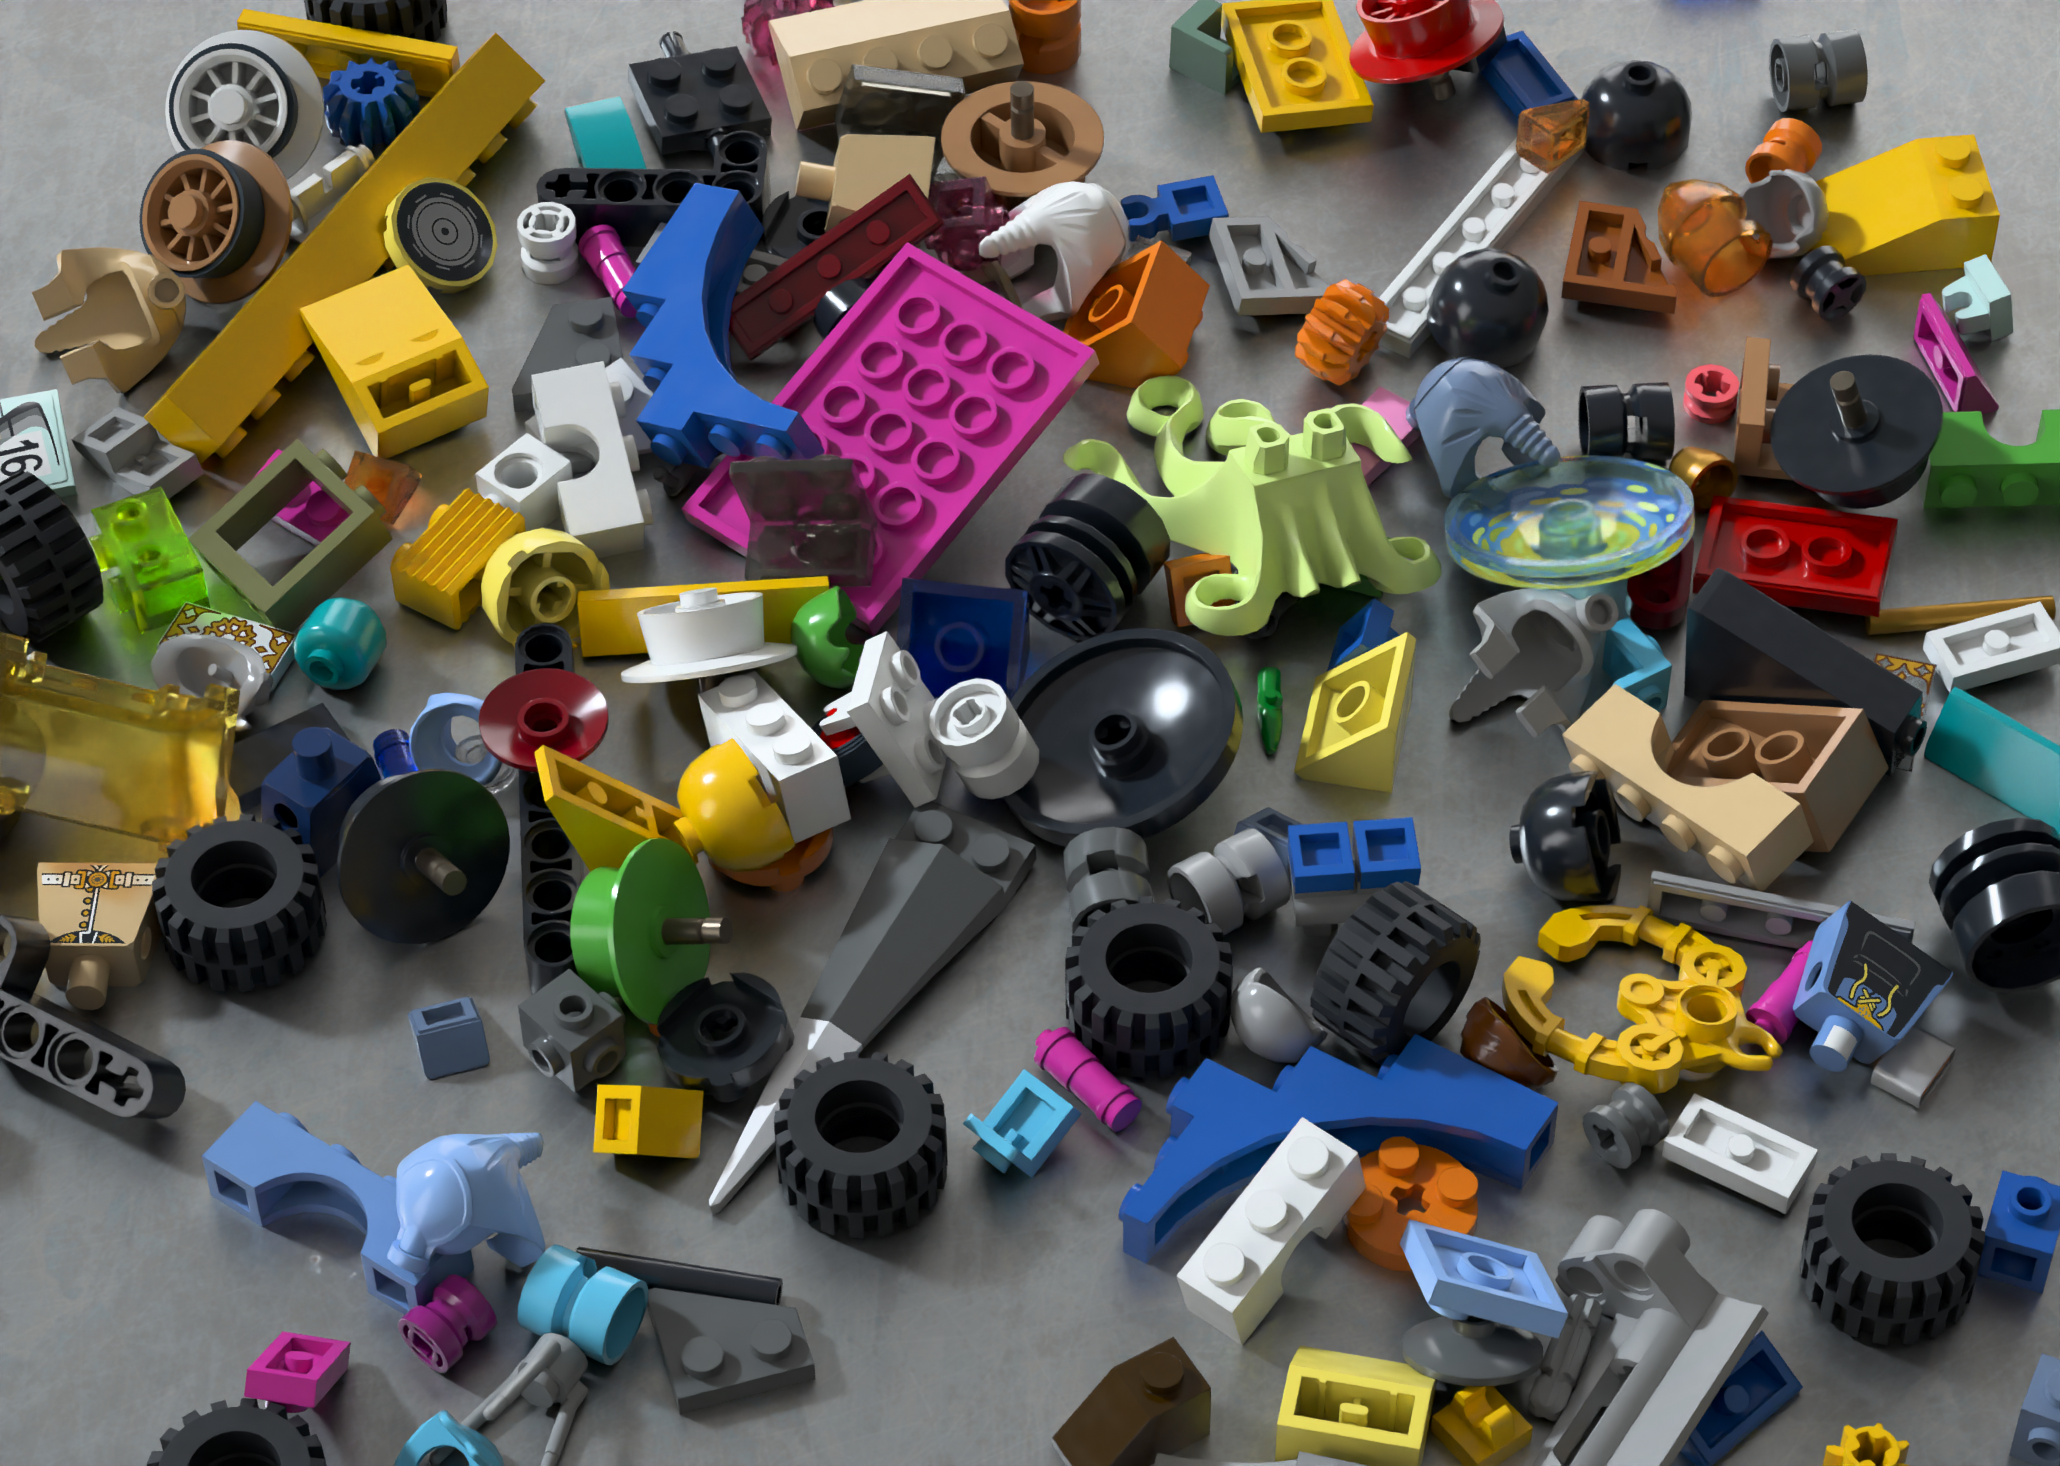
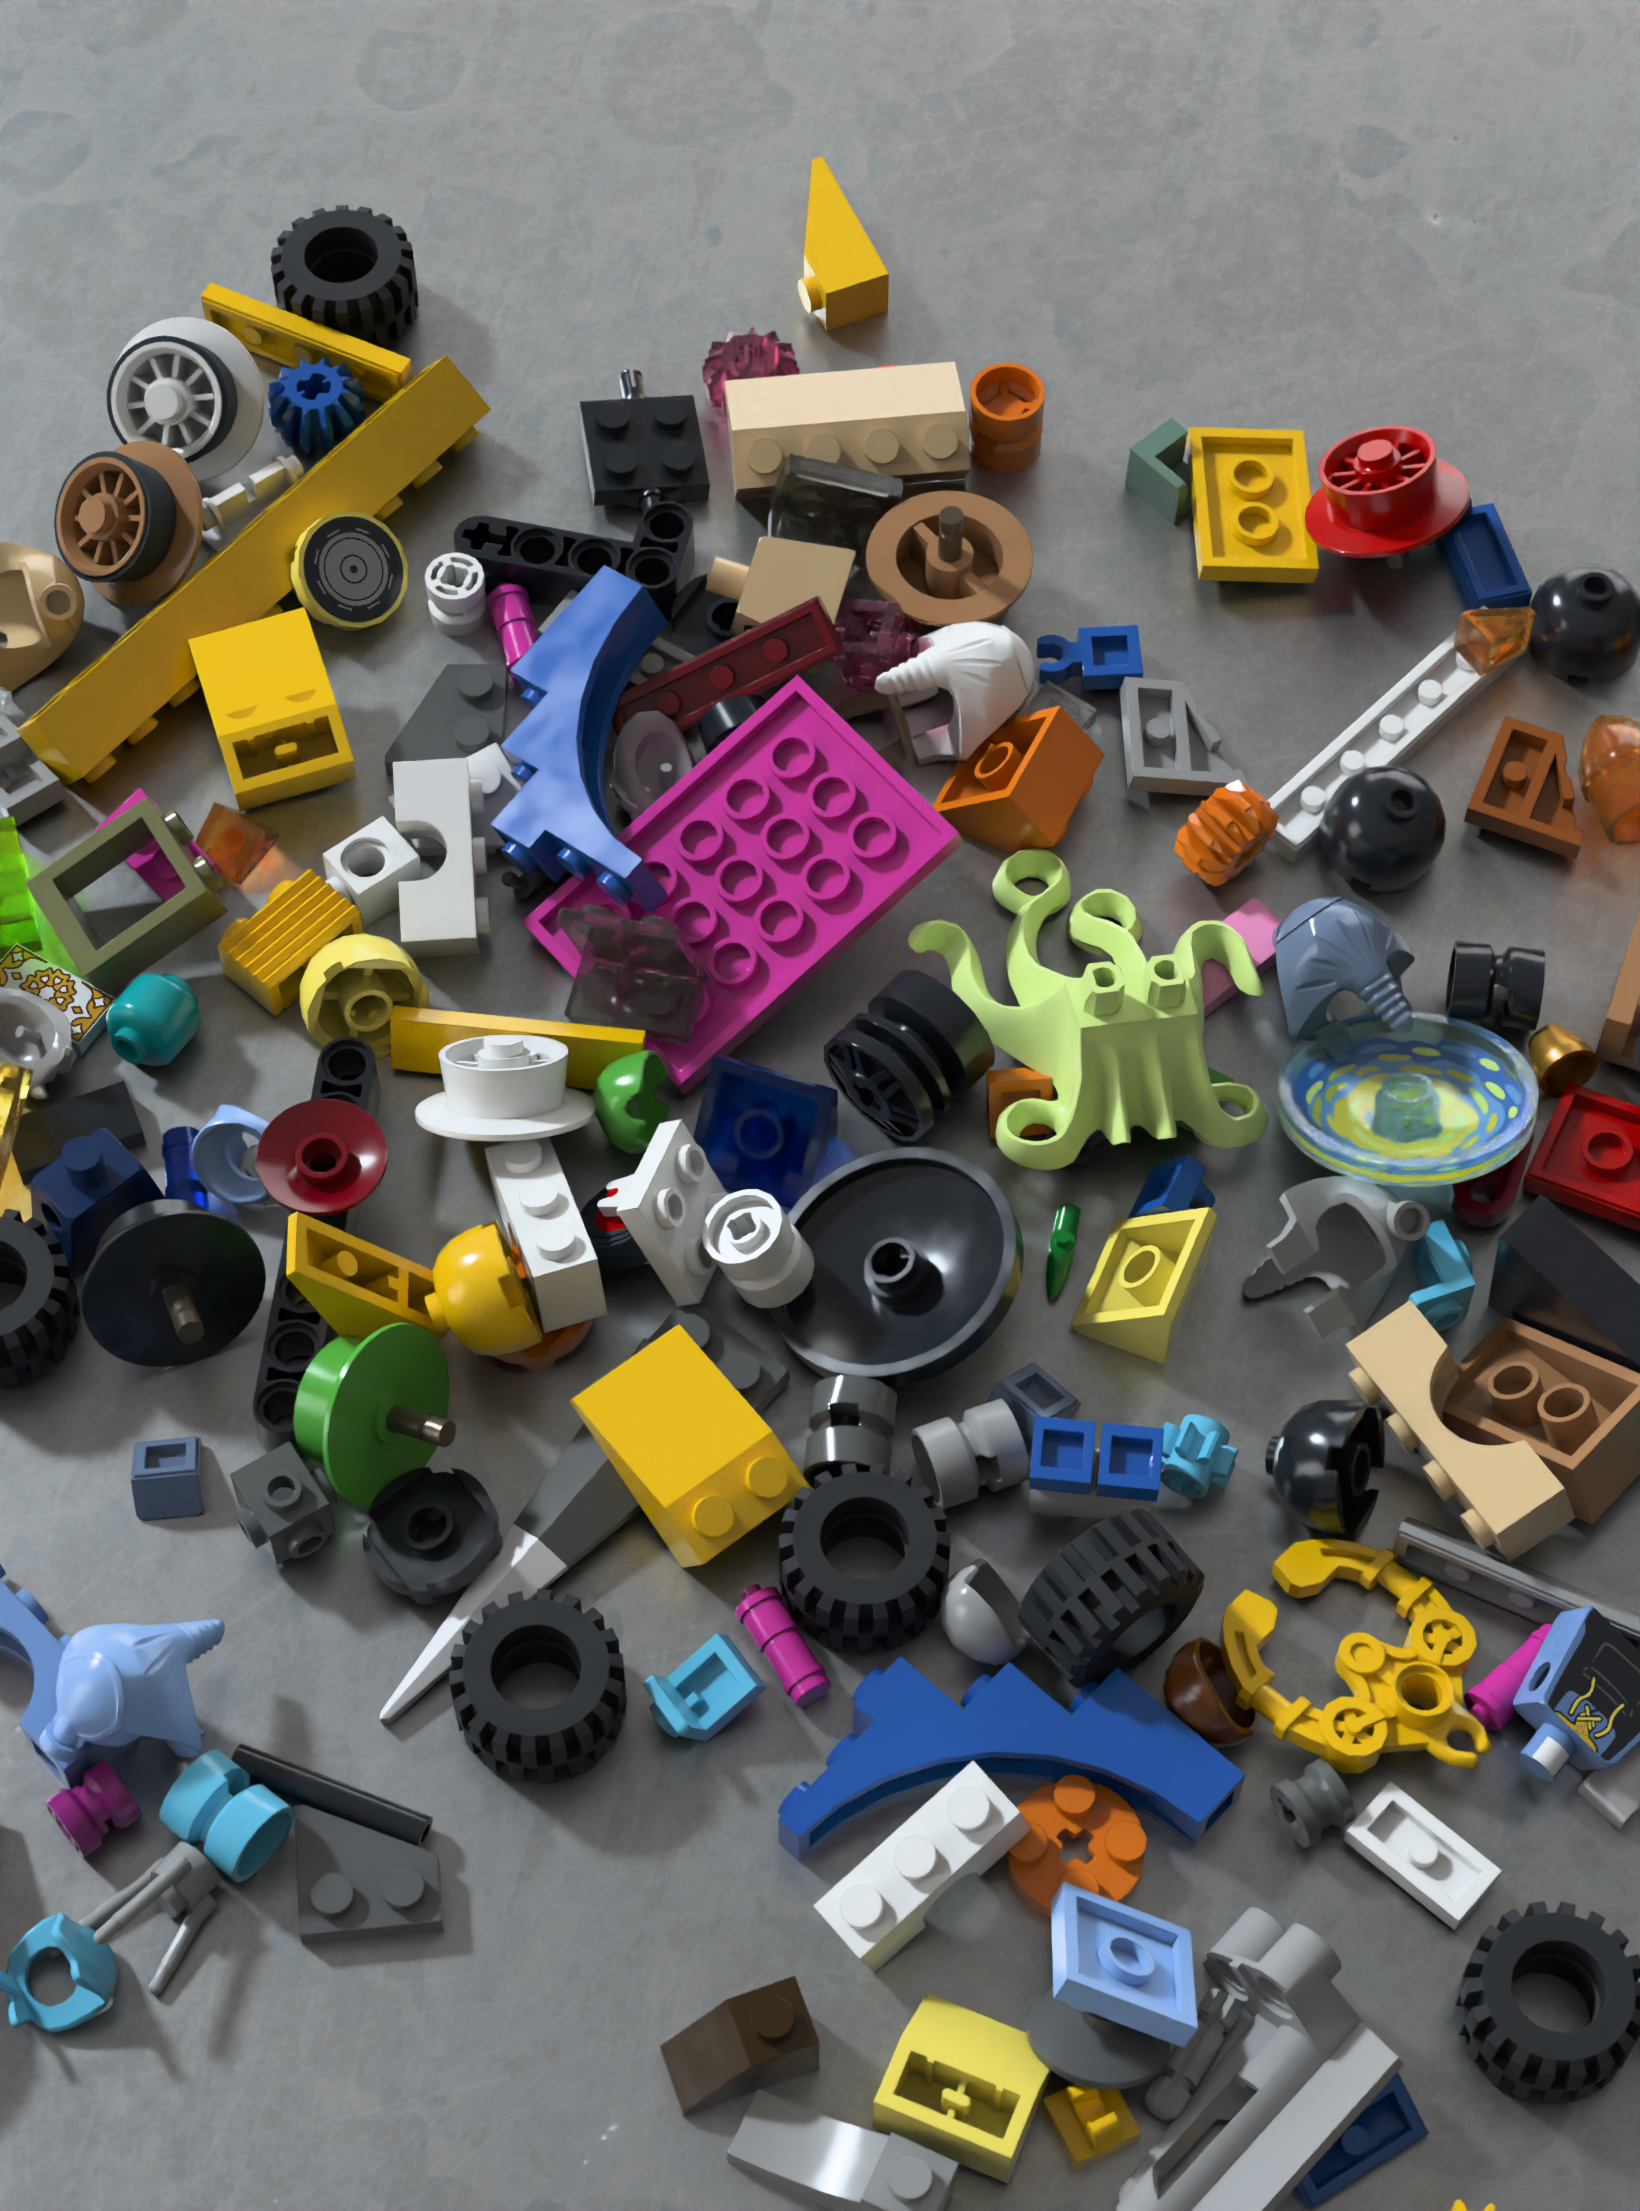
camera: 10 degrees right, 10 degrees up
teal slope [564,96,647,169] -> none
yellow panel [593,1085,704,1158] -> none
coral bush [1683,364,1740,424] -> none
none -> yellow slope [569,1324,810,1568]
none -> light grey hat [610,710,696,821]
none -> medium azure gear [1160,1414,1239,1498]

